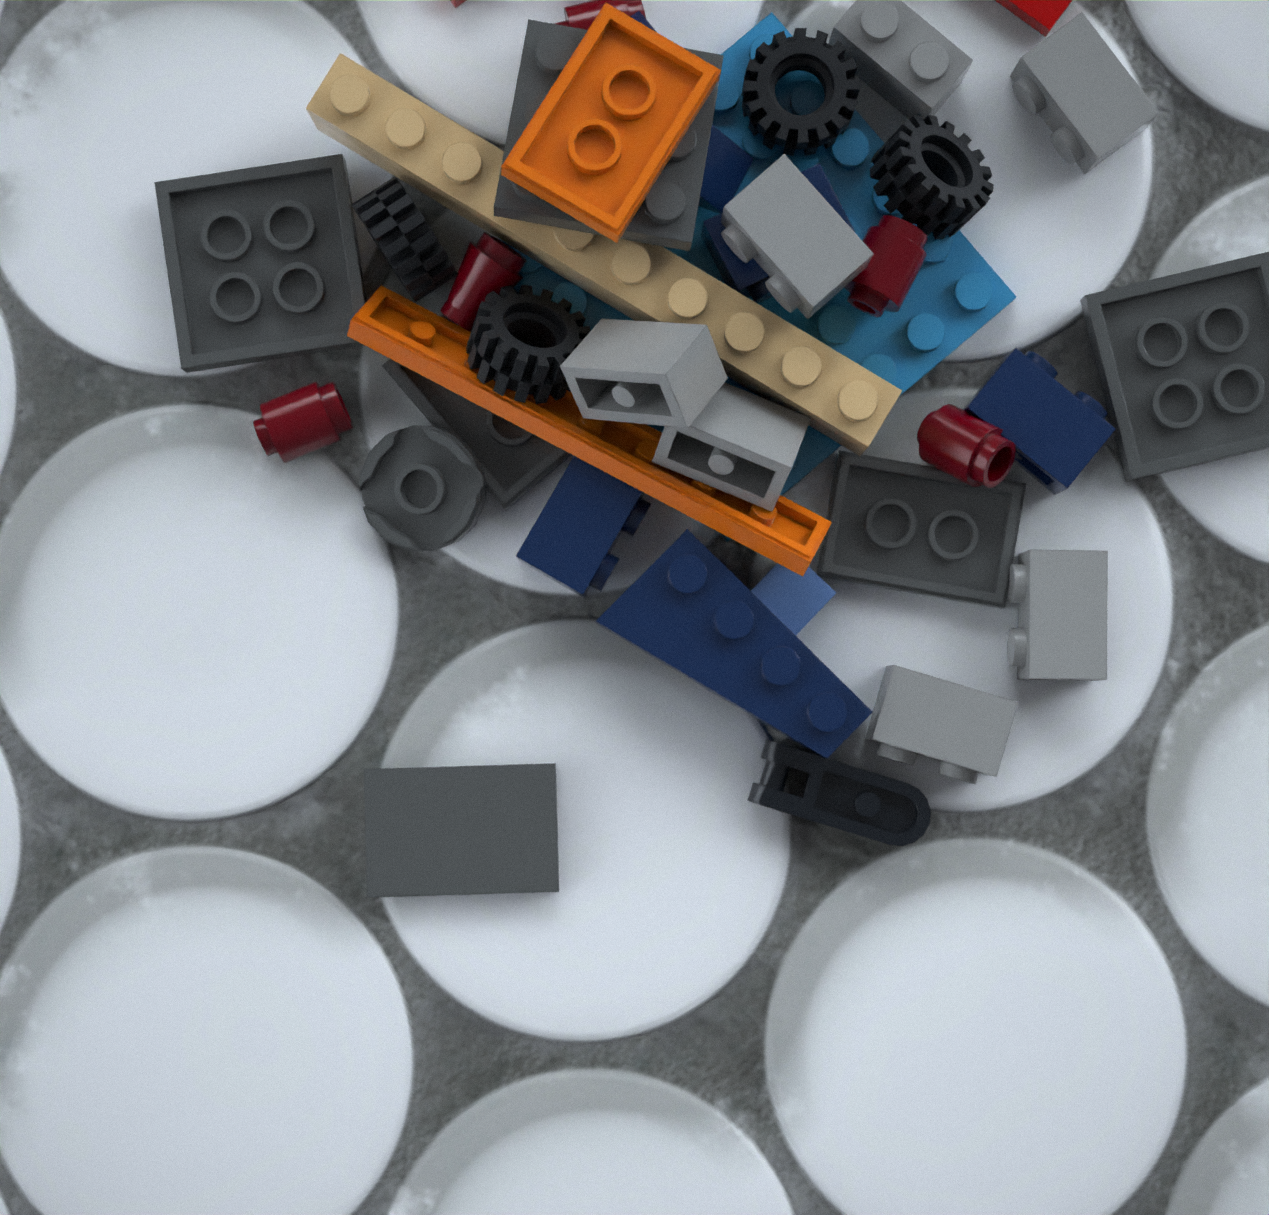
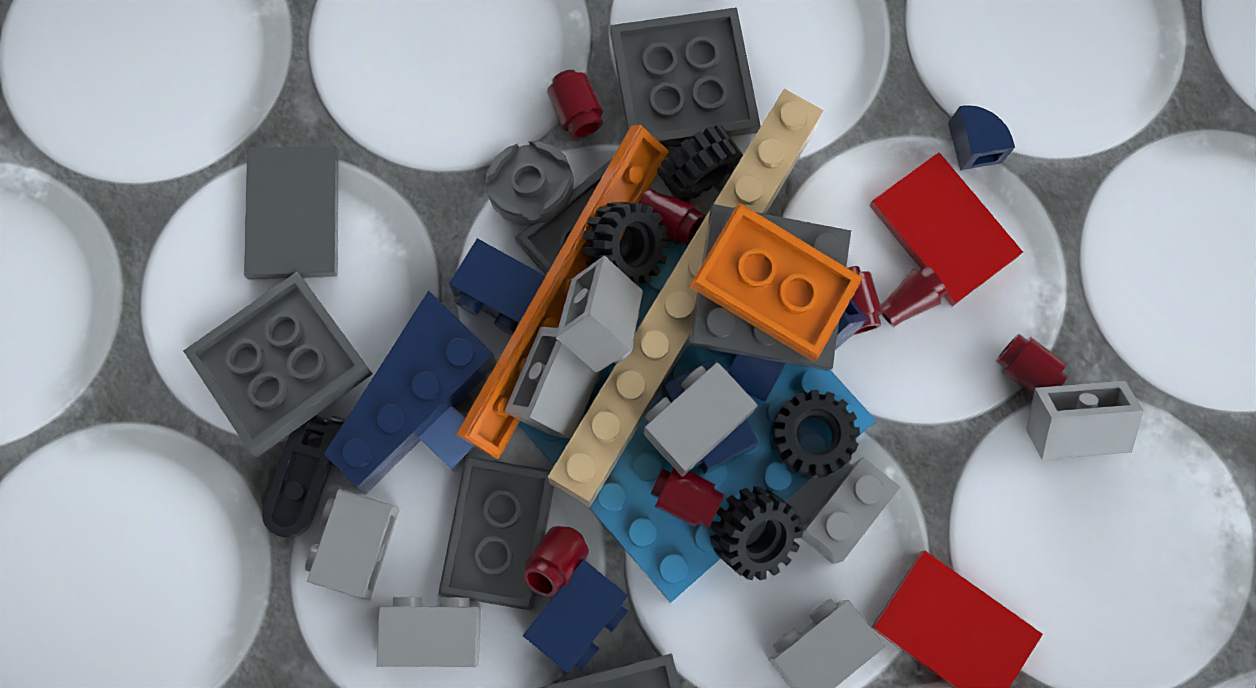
camera: 85 degrees right, 10 degrees down
none -> dark grey plate [183,271,373,458]

